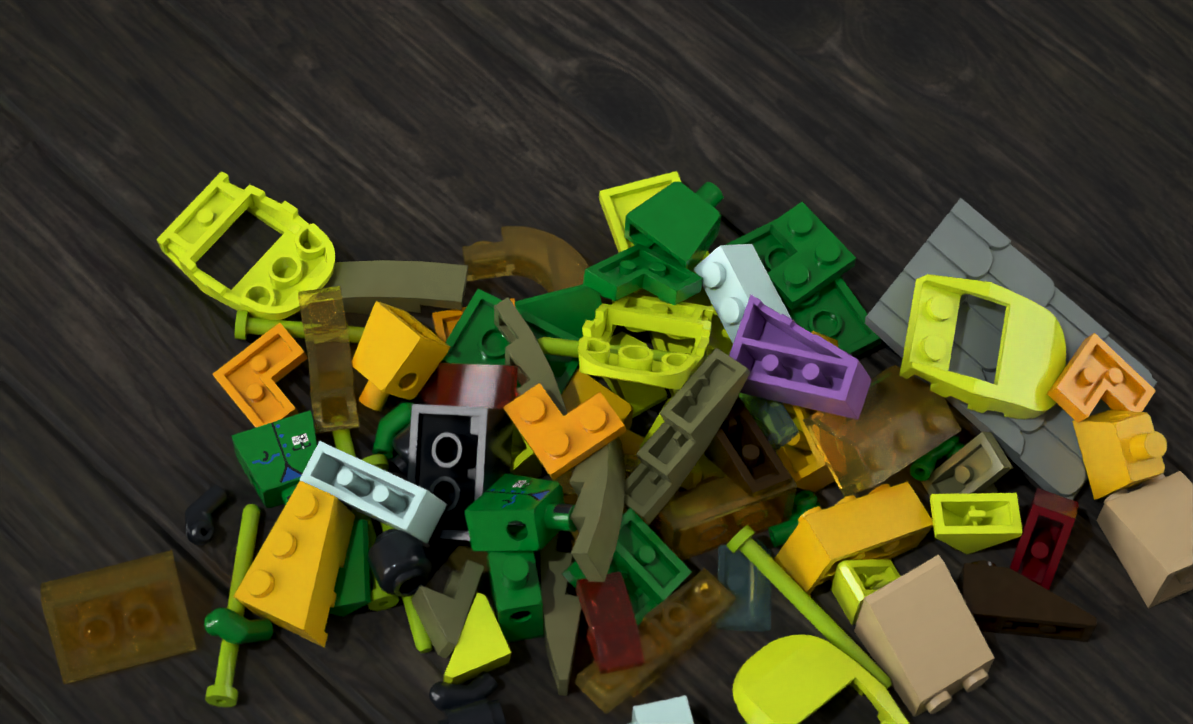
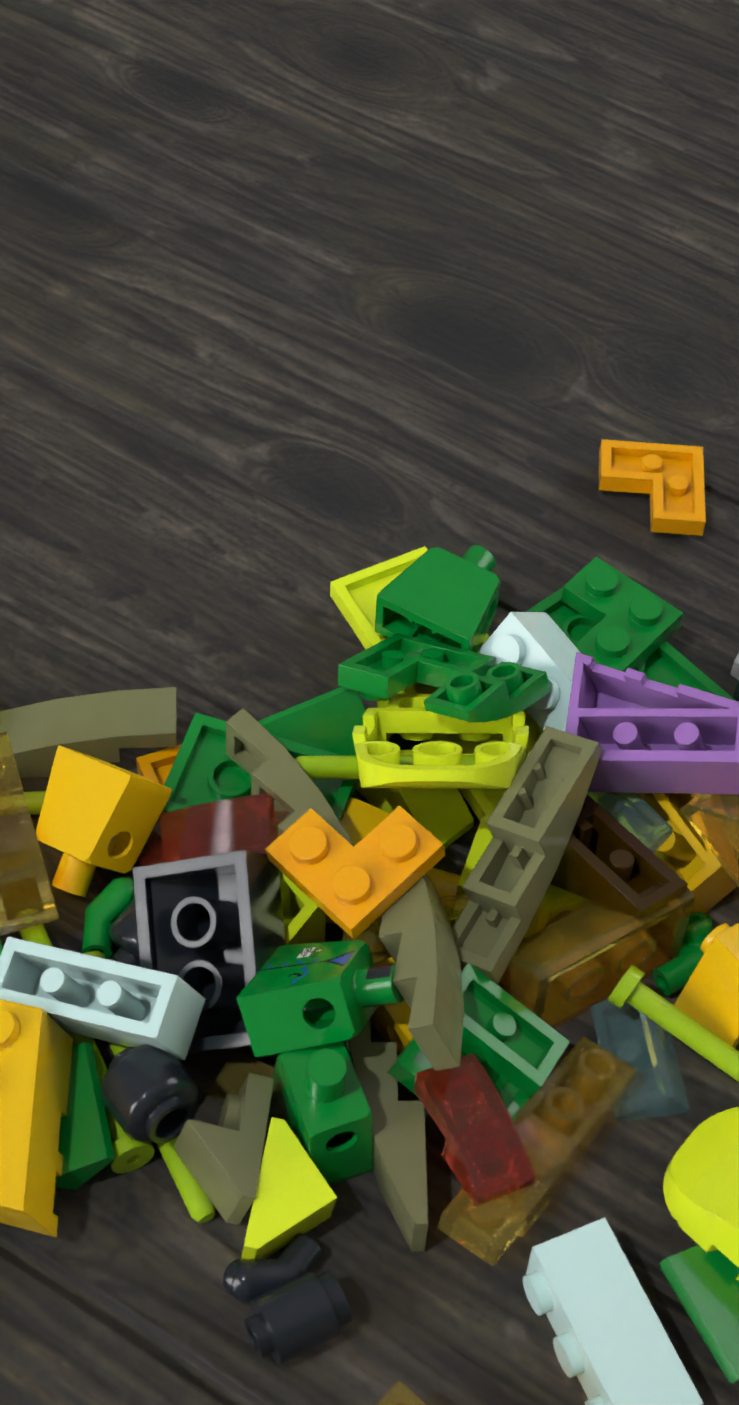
camera: 10 degrees left, 10 degrees down
clear yellow arch [462,226,589,293] -> none
none -> green slope [424,662,551,722]
none -> light orange plate [599,439,706,536]

